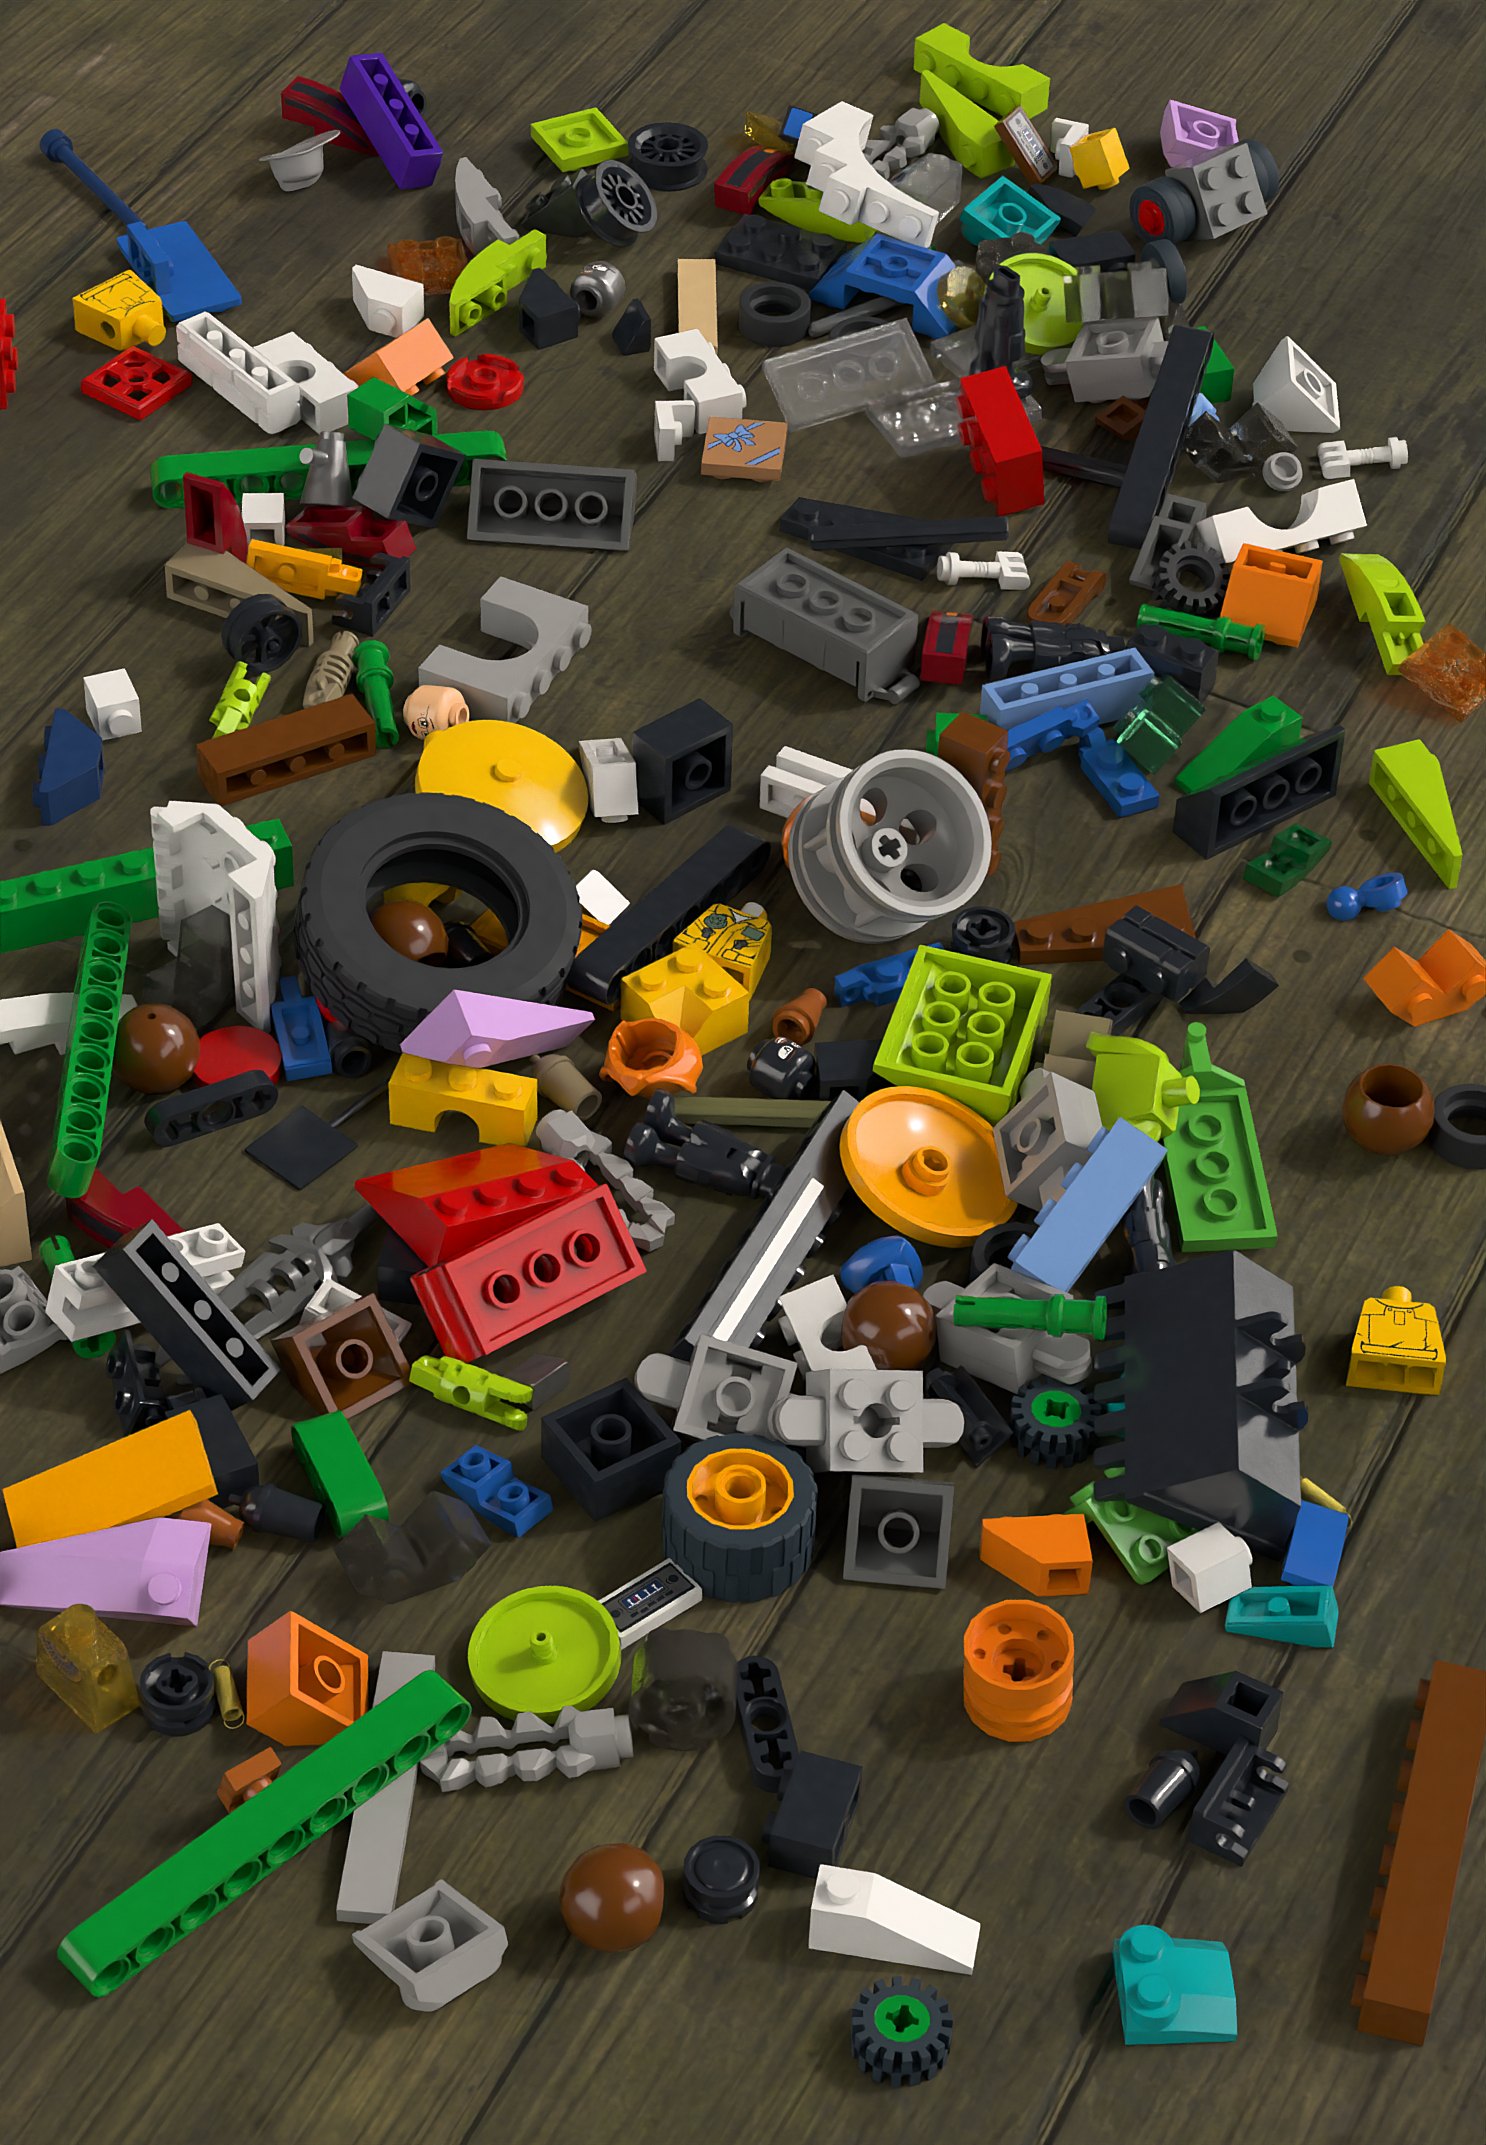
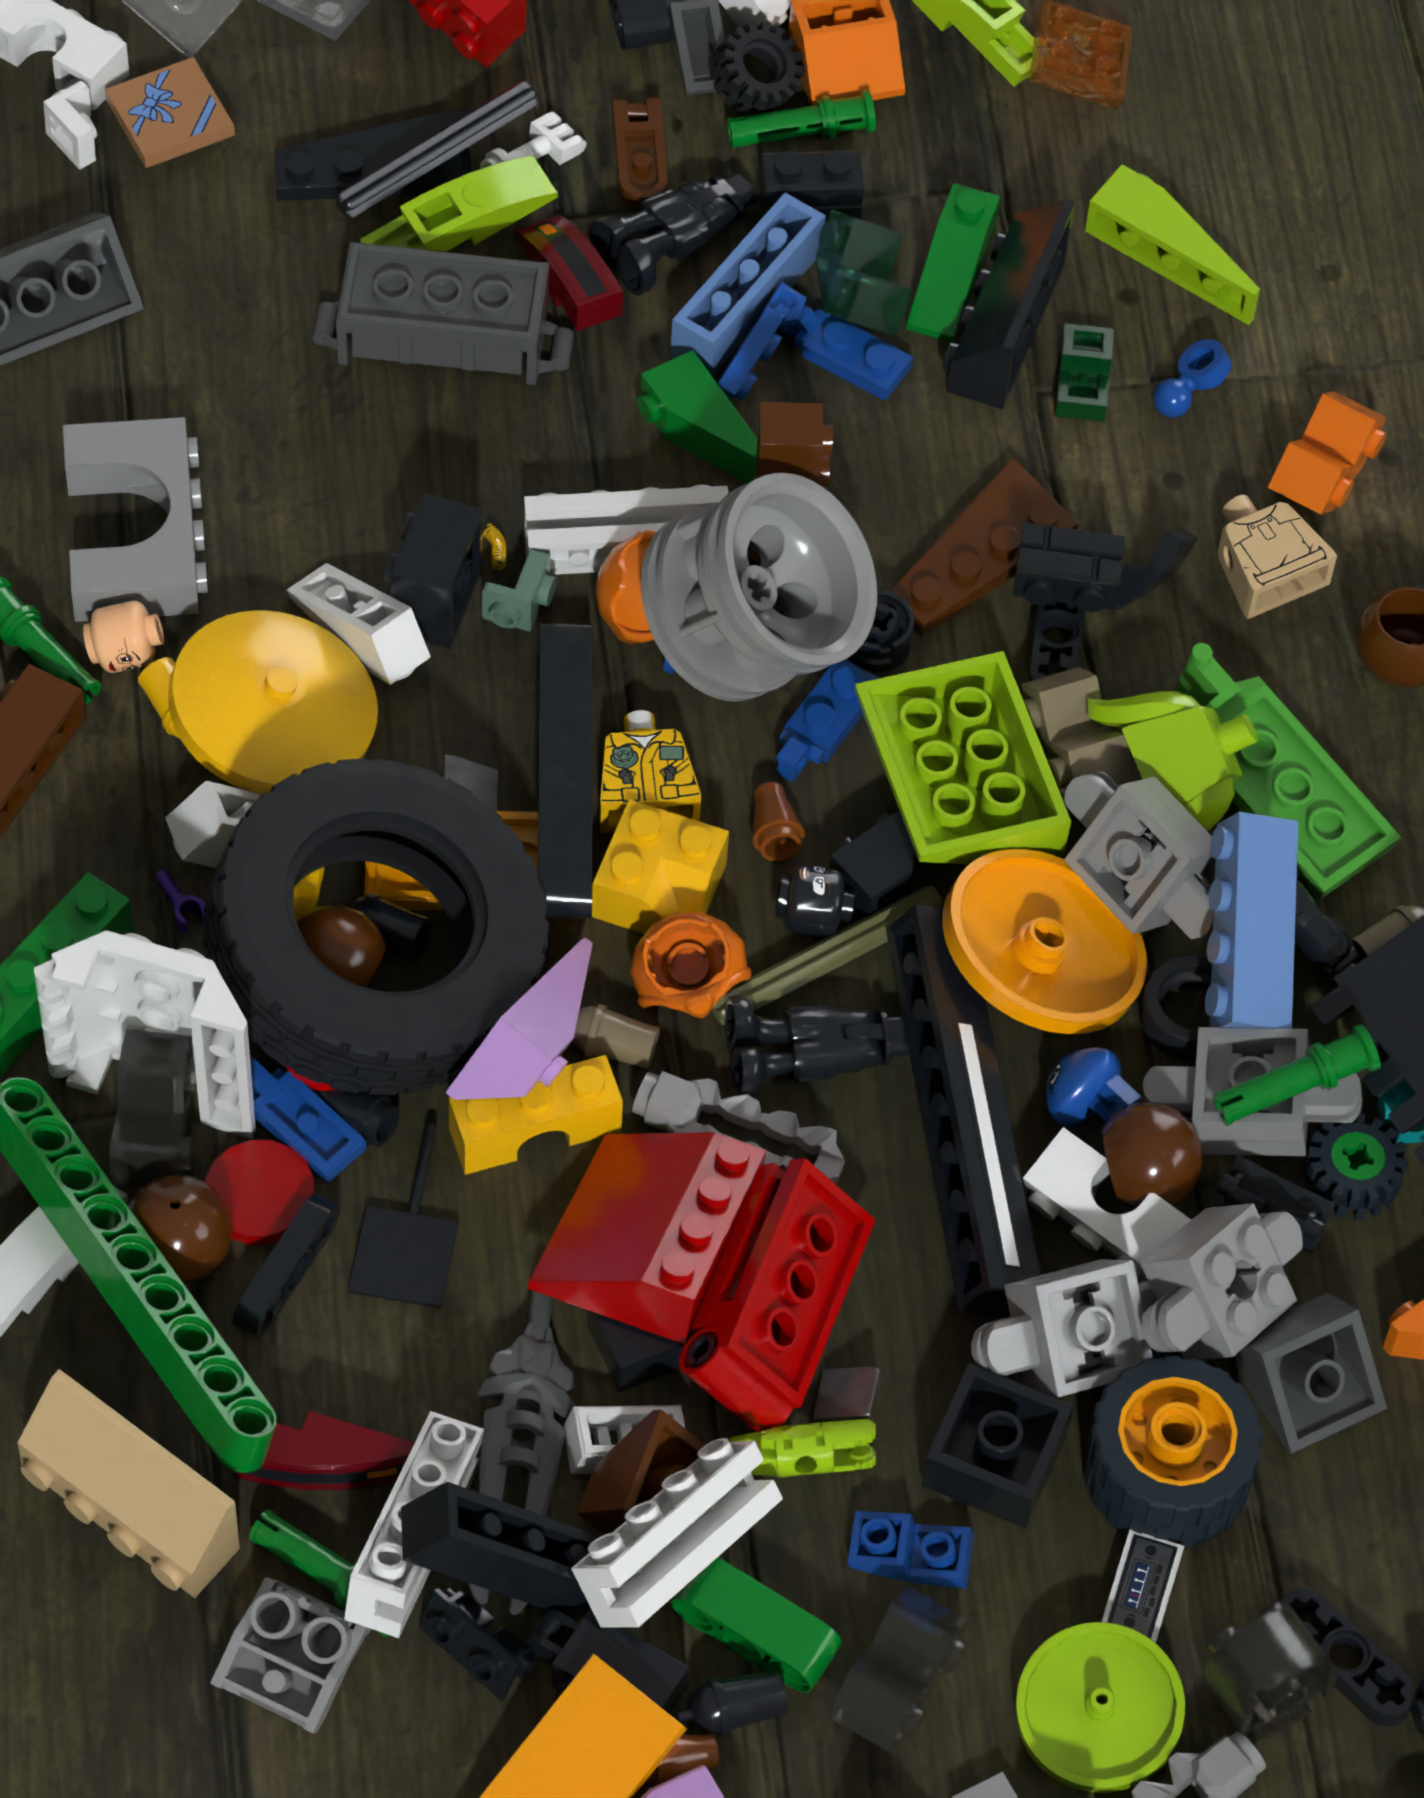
camera: 35 degrees left, 15 degrees up
none -> lime slope [360,156,558,252]
none -> sand green bracket [482,549,557,632]
none -> yellow leg [483,523,507,570]
none -> white brick [571,1438,783,1627]
none -> tan torso [1218,495,1337,620]

